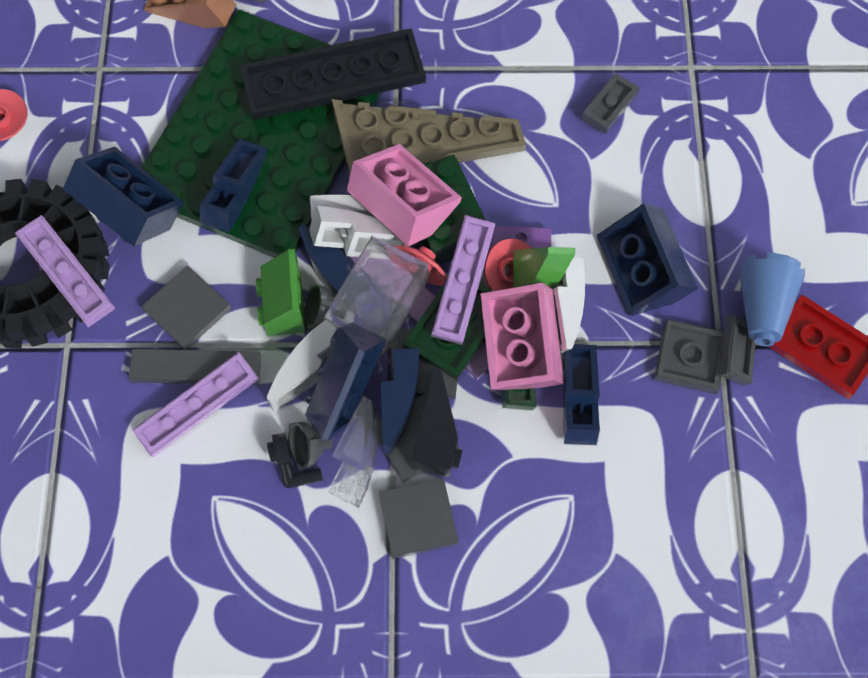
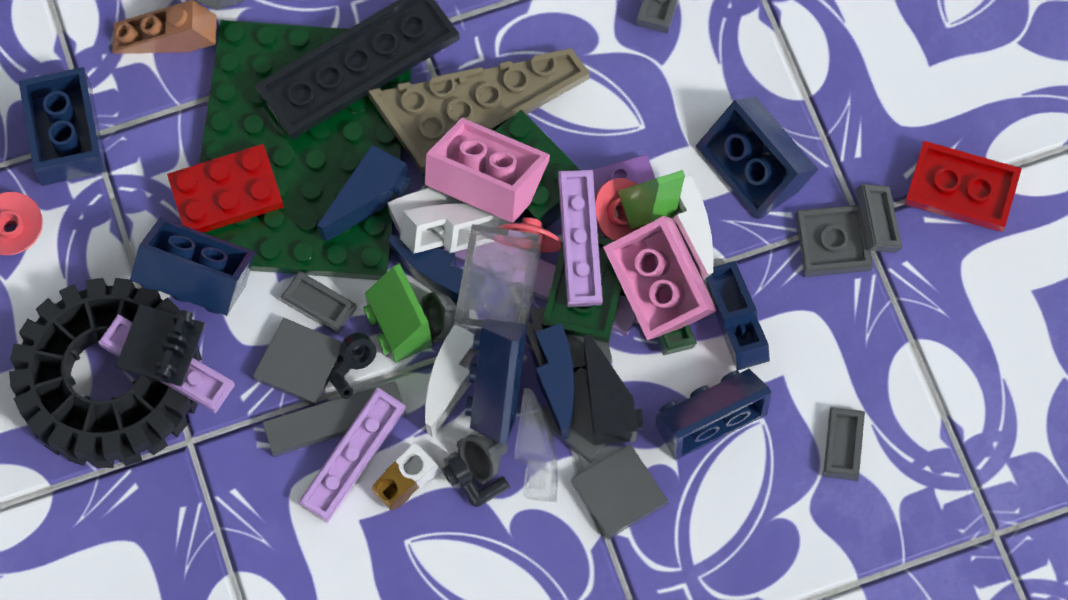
camera: 15 degrees left, 0 degrees up
dark blue slope [199,139,267,232] -> none
medium blue cone [739,253,805,346] -> none
none -> dark blue brick [18,67,107,186]
none -> black hinge [115,304,205,387]
none -> red plate [167,144,284,233]
none -> dark grey tile [280,271,357,335]
none -> dark blue slope [317,145,410,242]
none -> black plate [329,333,377,399]
none -> leg [371,442,442,511]
none -> dark blue slope [656,369,771,461]
none -> dark grey tile [823,407,865,481]

